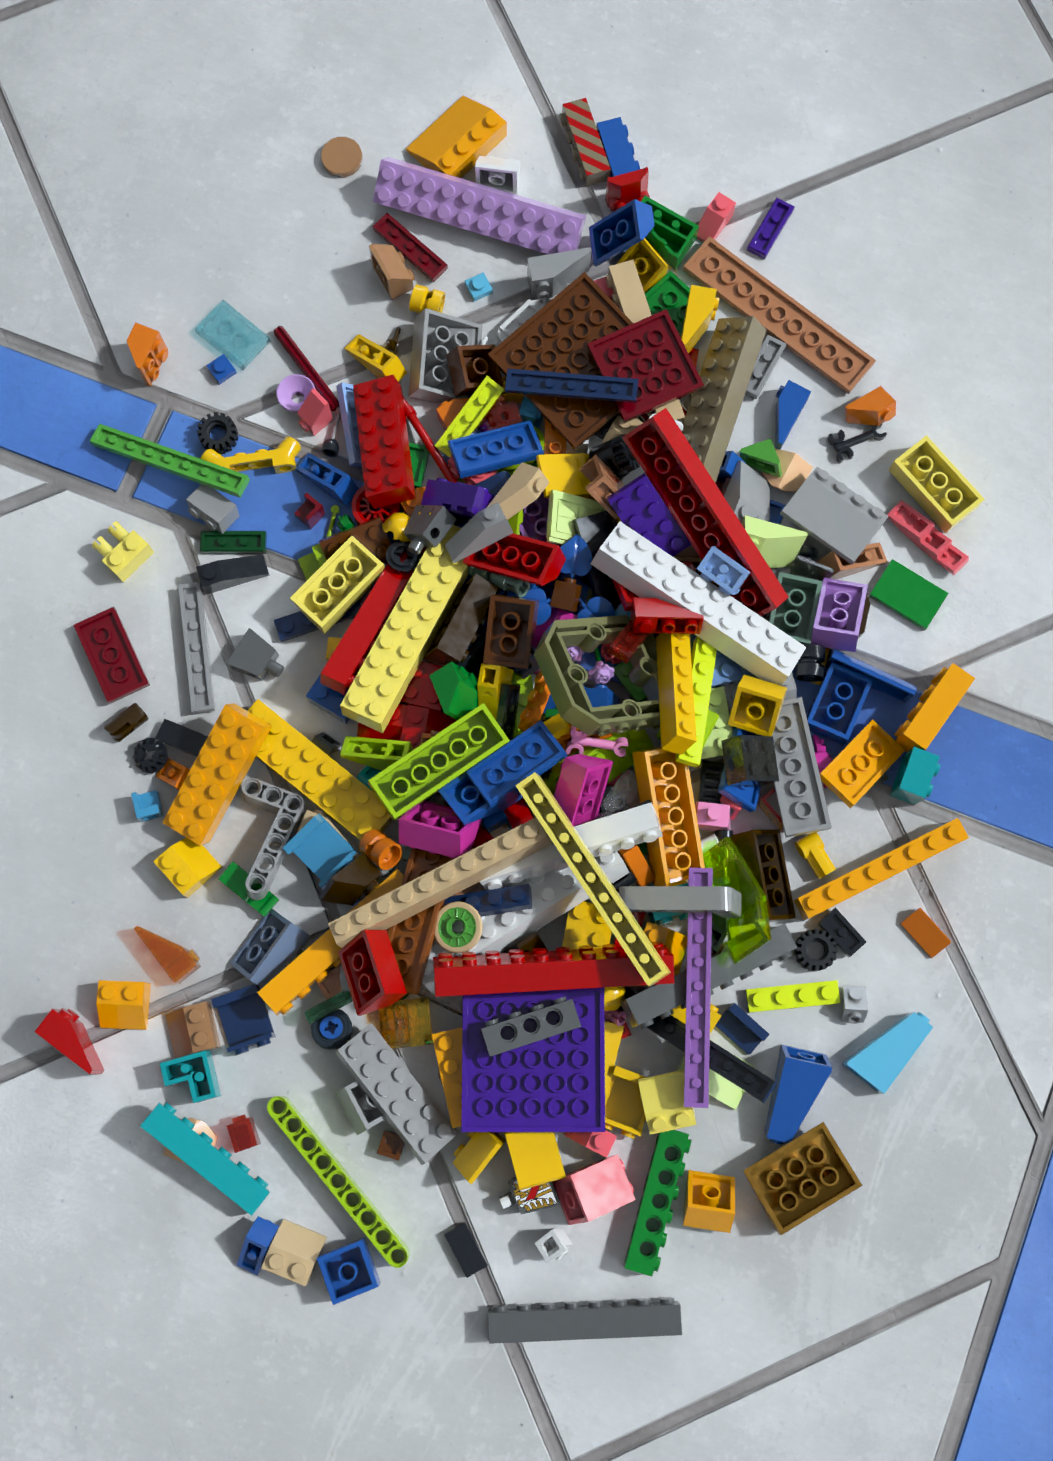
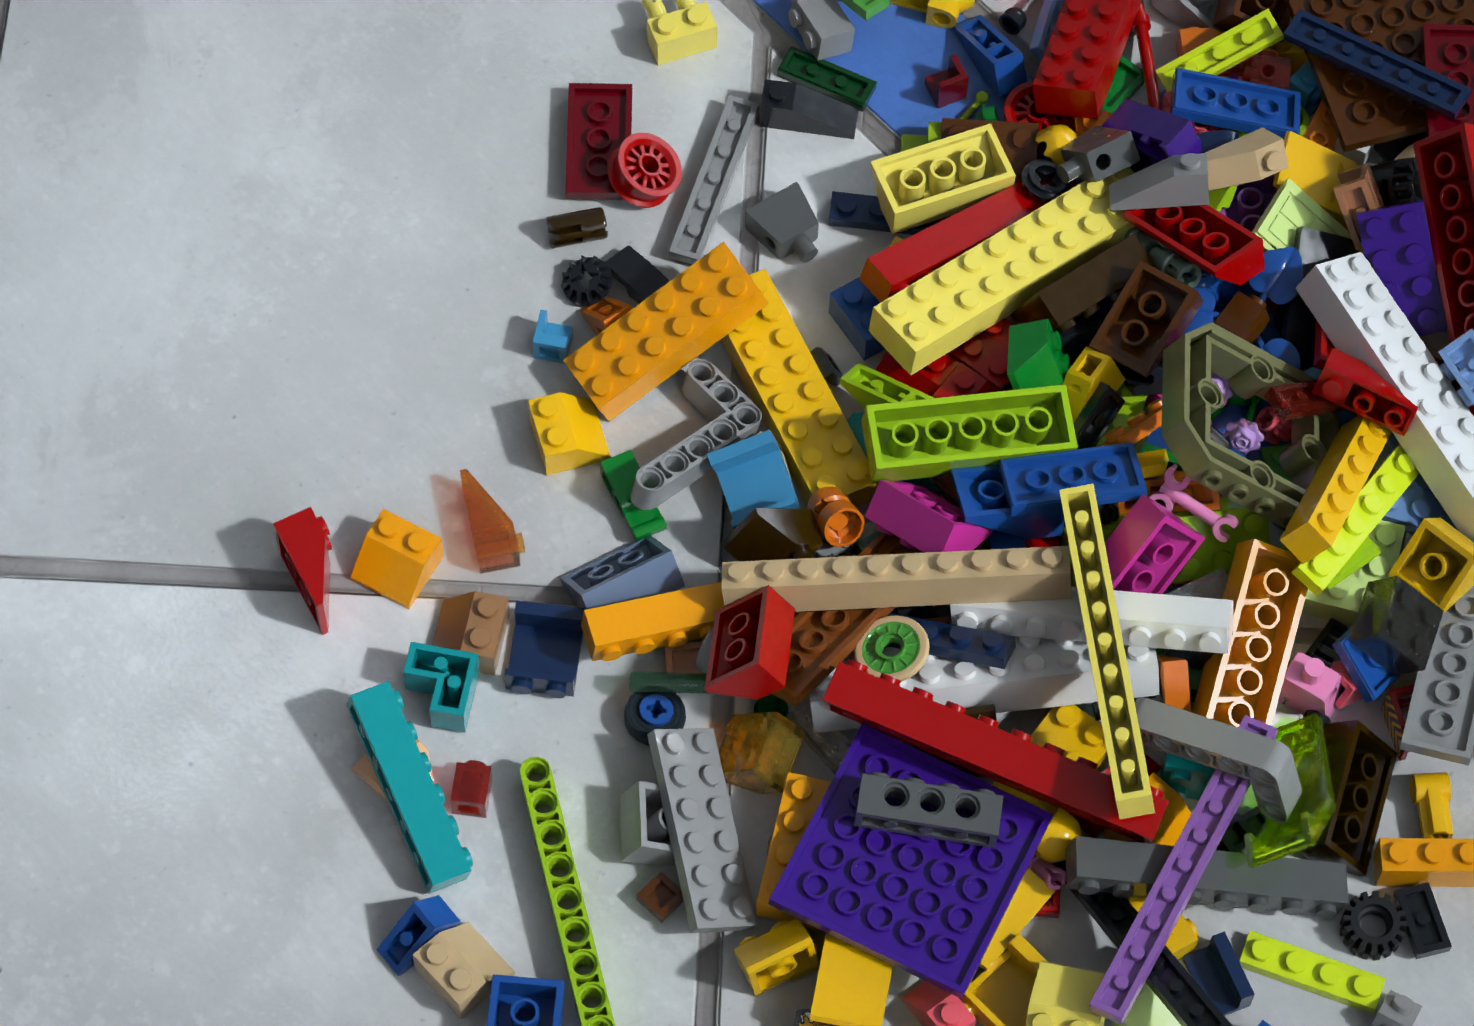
camera: 25 degrees right, 15 degrees down
none -> red wheel [607,133,682,208]

